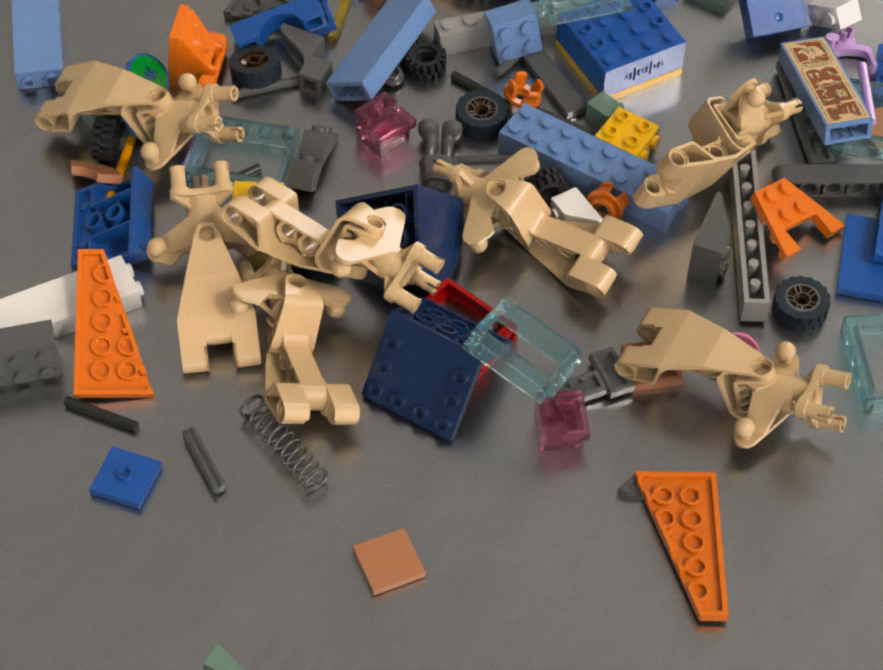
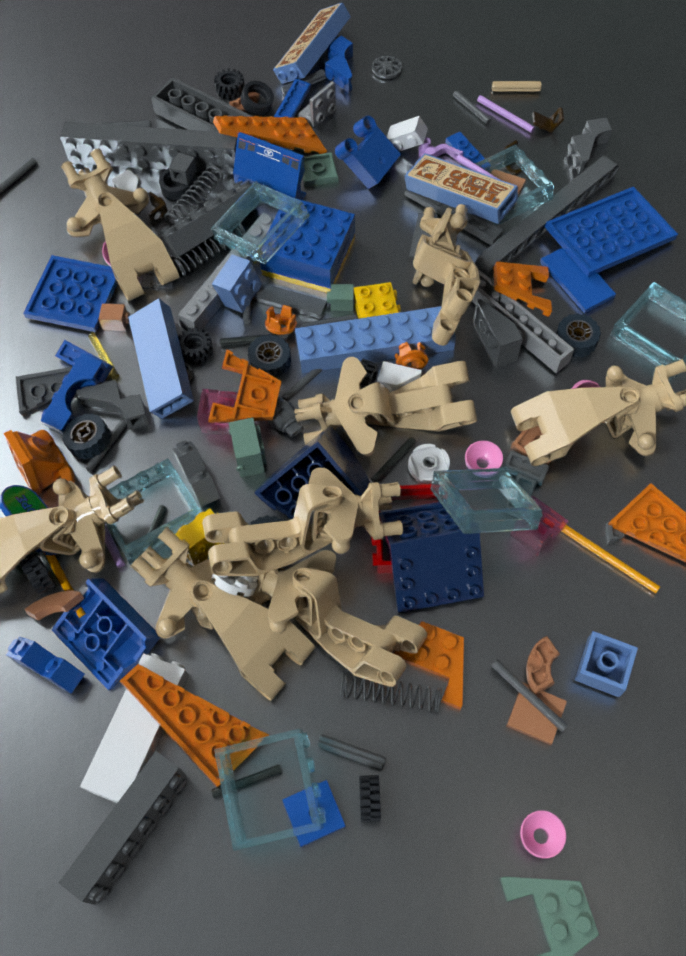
camera: 40 degrees left, 10 degrees up
none -> blue arch [6,636,85,693]
none -> orange wing [208,350,281,423]
none -> white plate [212,574,258,597]
none -> clear light blue window [214,728,326,851]
none -> sand green brick [228,418,267,478]
none -> black tyre [359,775,381,822]
none -> pearl dark grey bar [371,437,416,483]
none -> orange wing [393,621,464,710]
none -> white plate [408,444,450,484]
none -> bright pink piece [465,440,503,477]
none -> dark grey bar [492,659,568,732]
none -> bright pink piece [520,811,566,859]
none -> nougat tile [526,636,560,695]
none -> light orange piece [544,514,660,594]
none -> medium blue brick [575,631,638,697]

